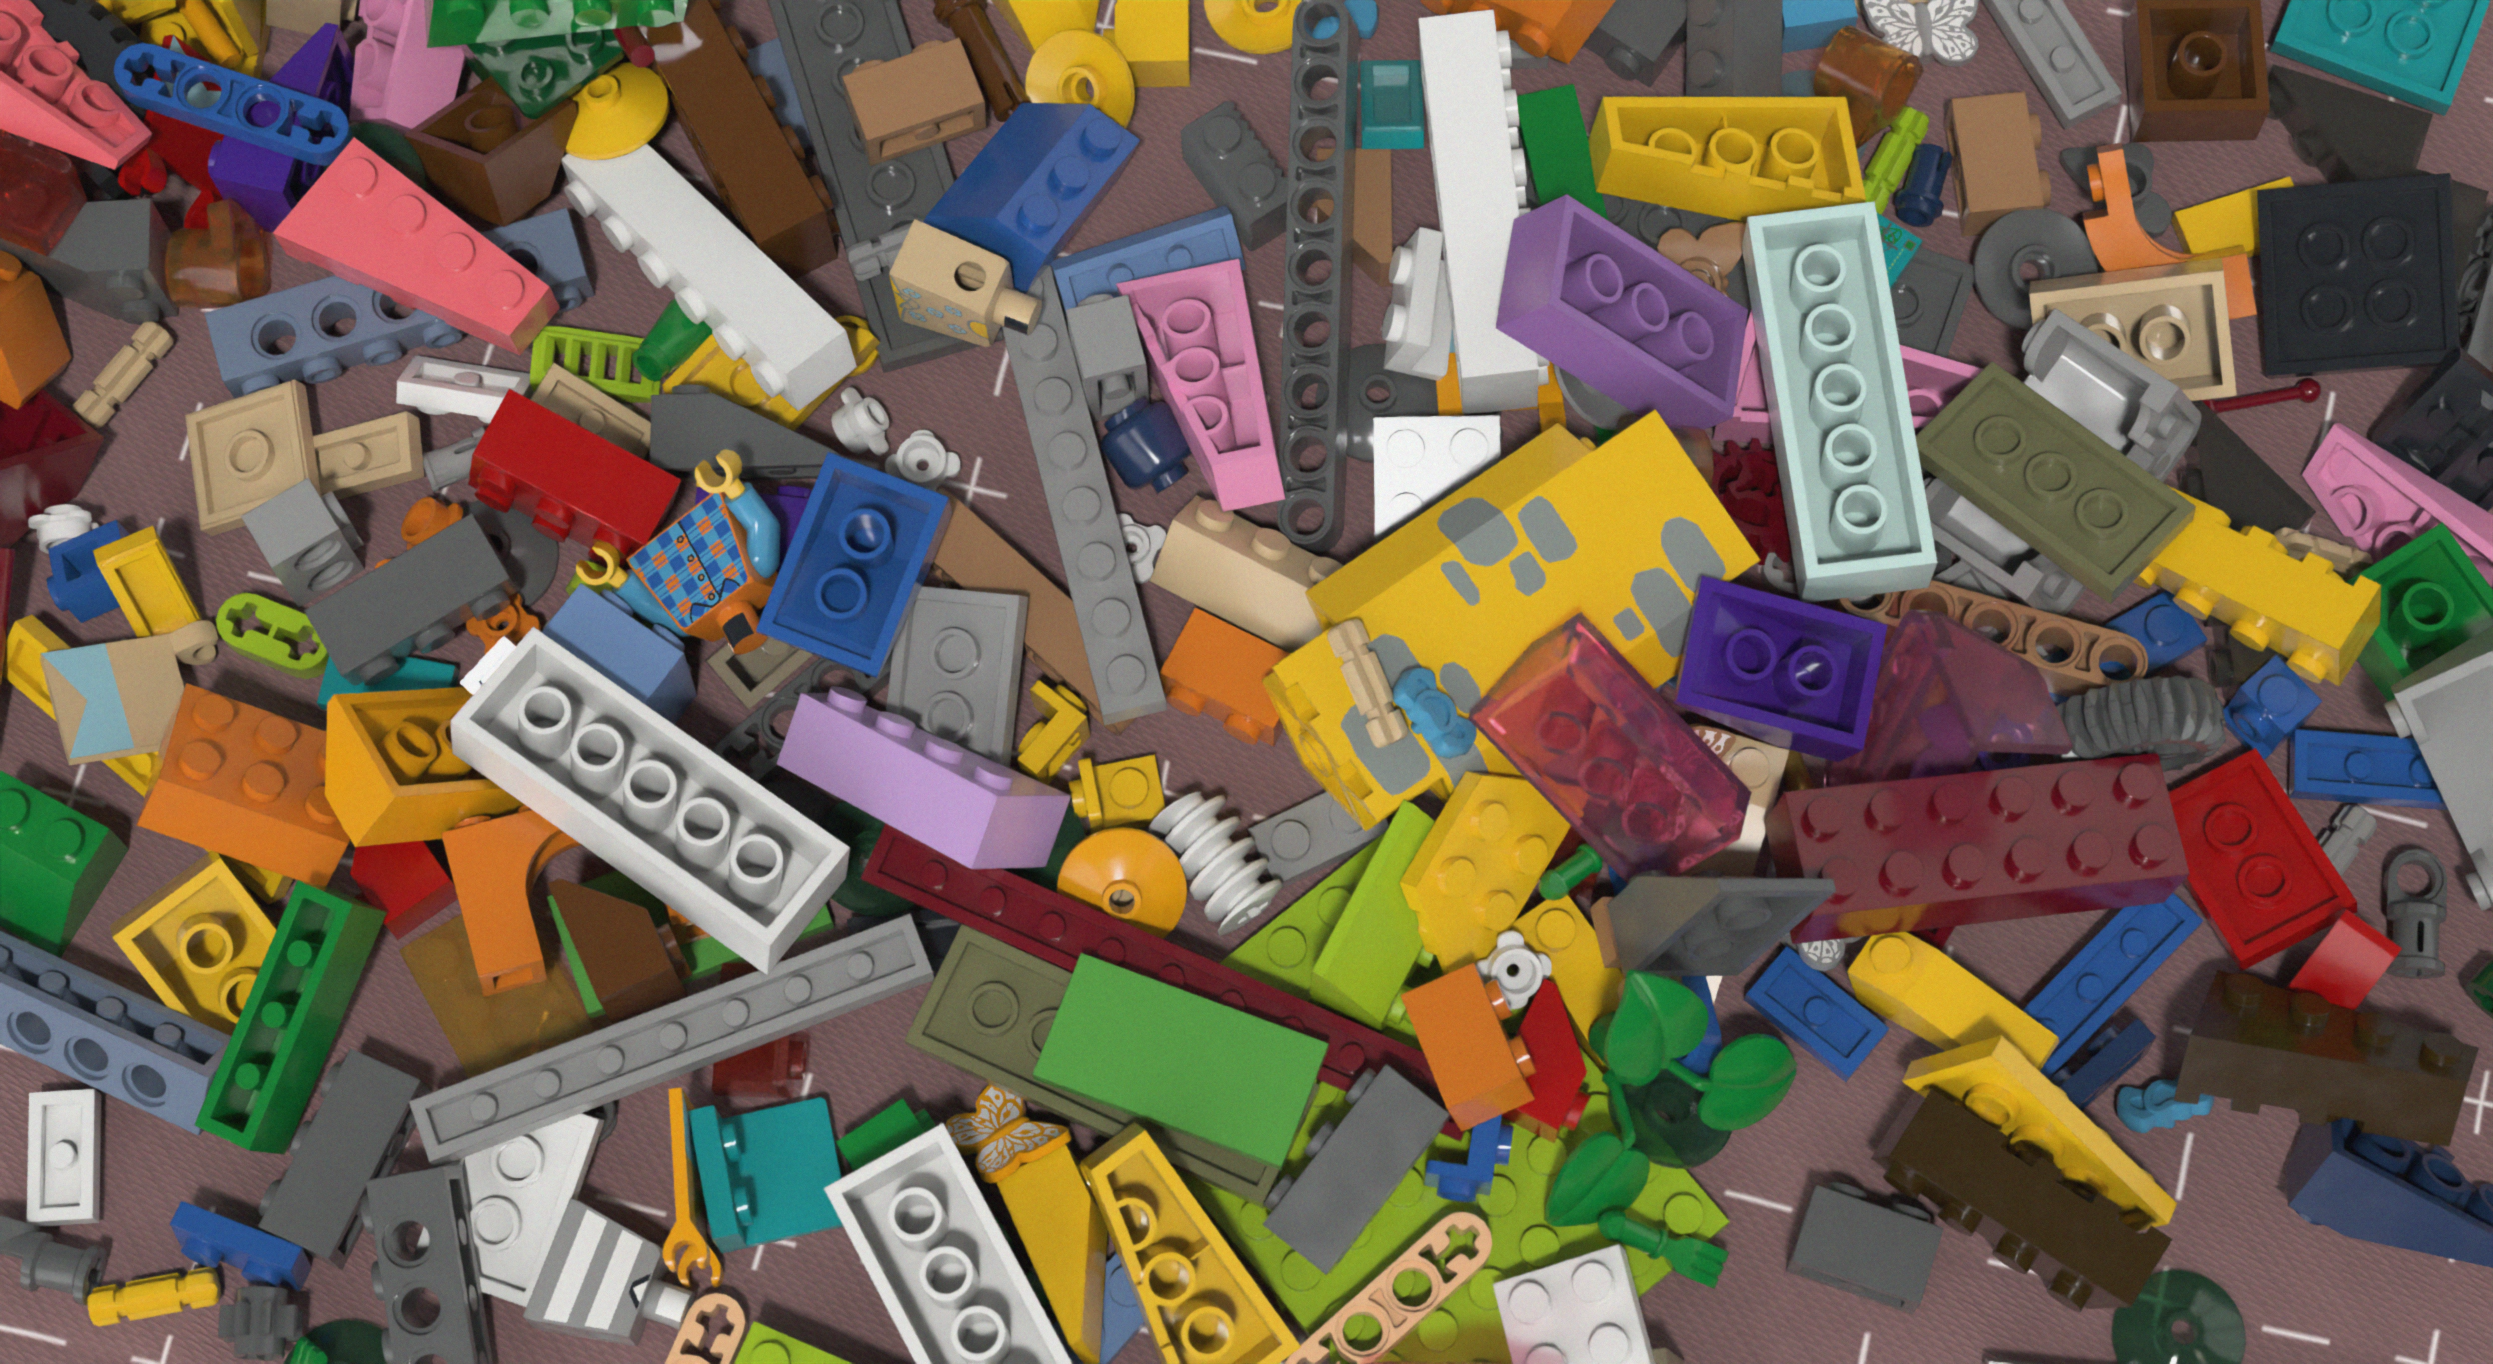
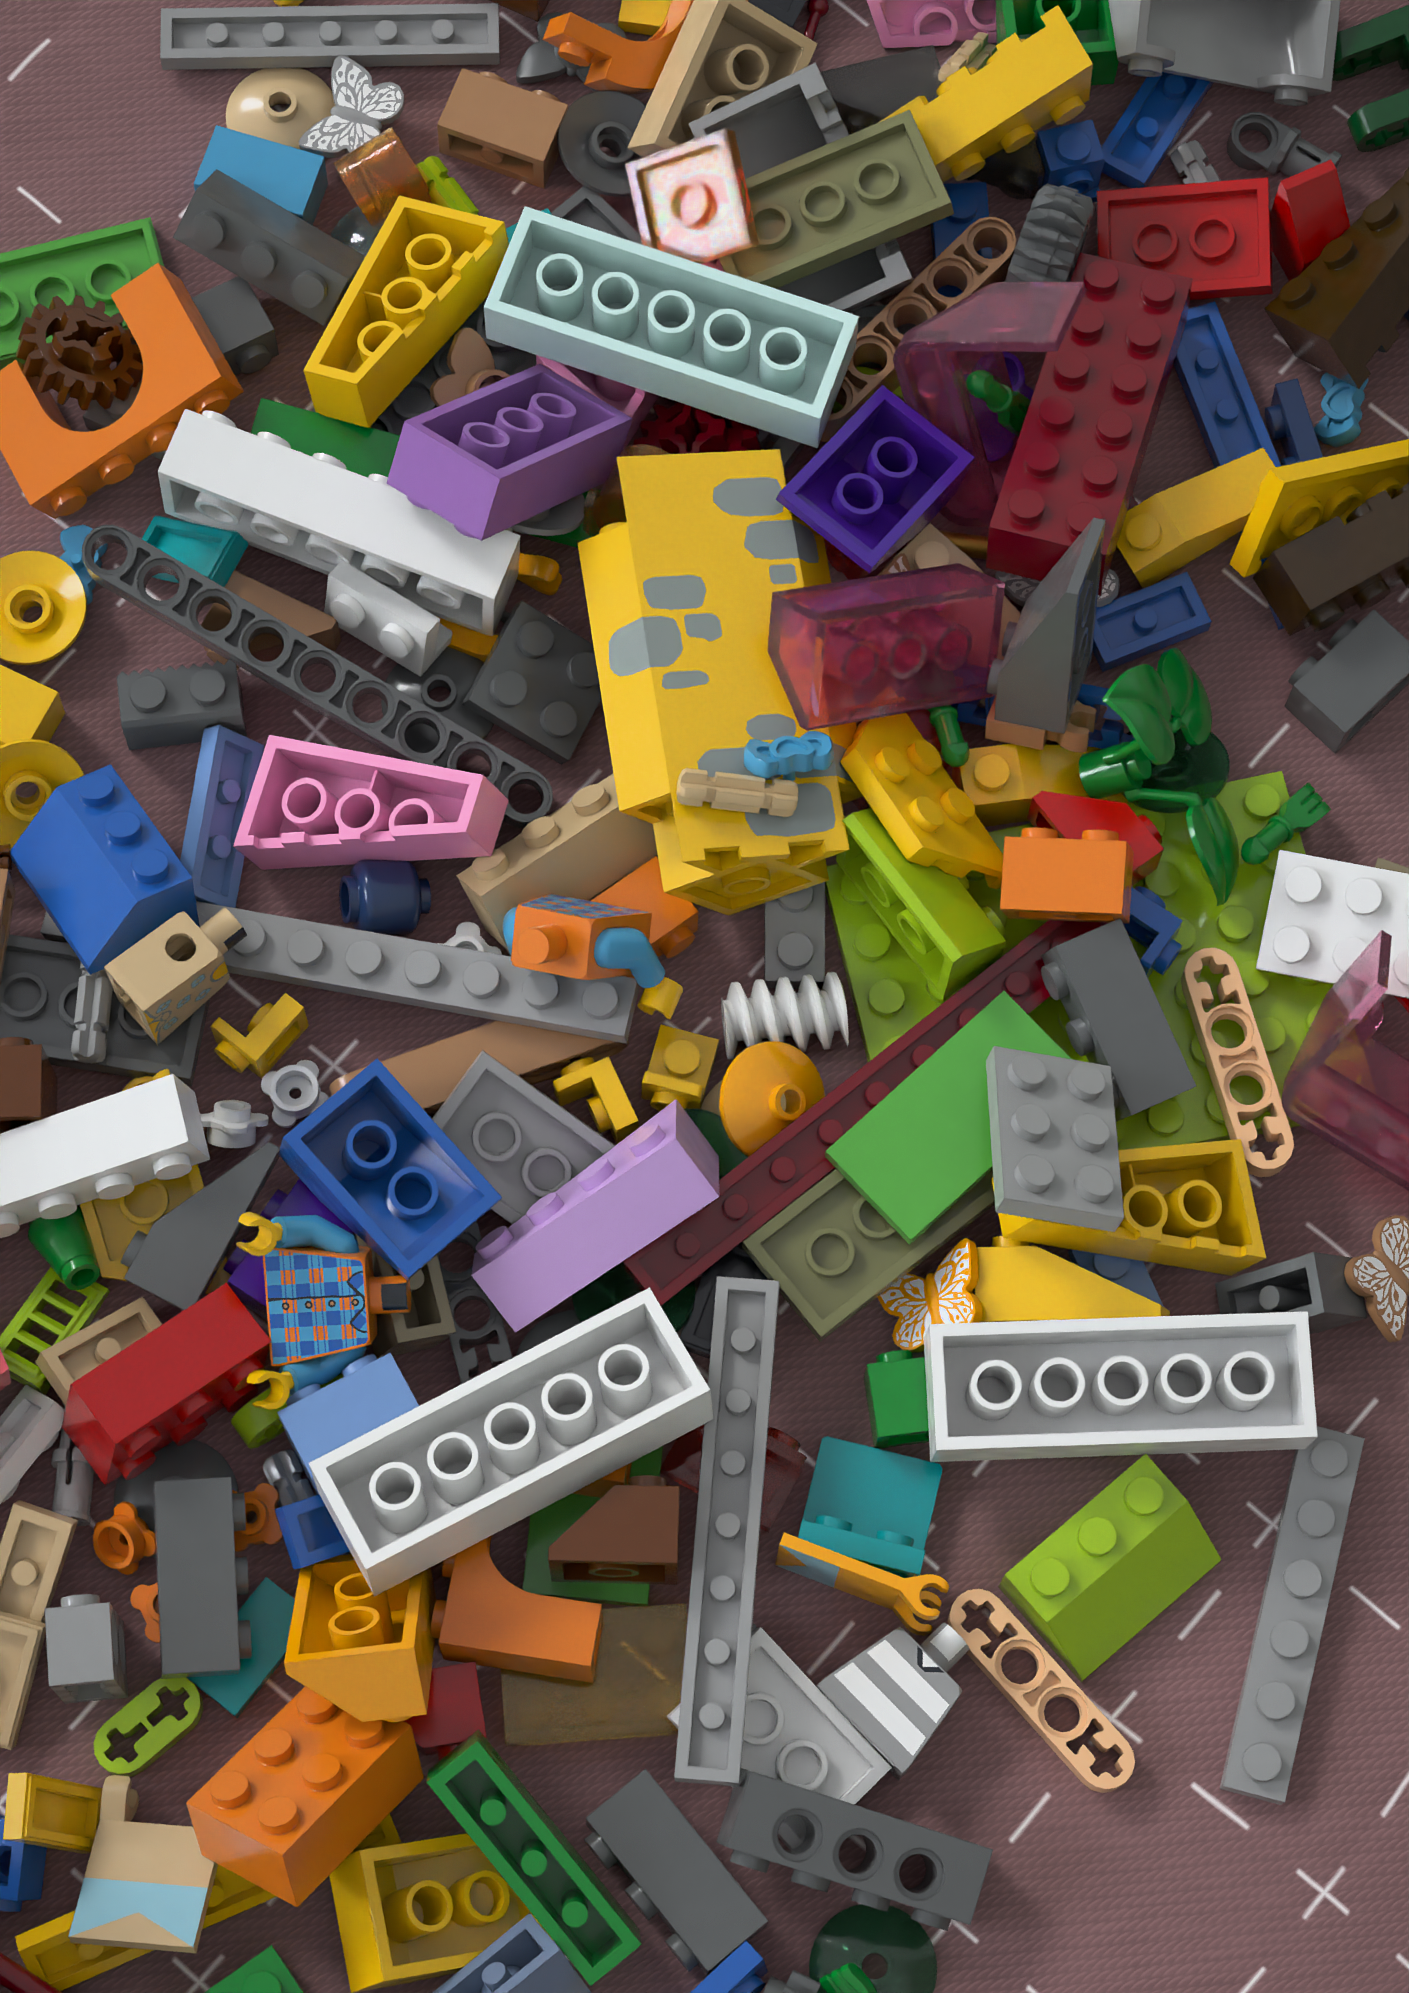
camera: 70 degrees left, 0 degrees up
light grey brick [1066,294,1150,423] -> none
white plate [1475,930,1552,1009] -> none
dark blue pin [1894,144,1953,227] -> none
none -> yellow bracket [210,993,309,1079]
none -> torso [502,894,683,1020]
none -> tile [625,128,759,264]
none -> green piece [966,369,1031,436]
none -> light grey plate [986,1046,1124,1232]

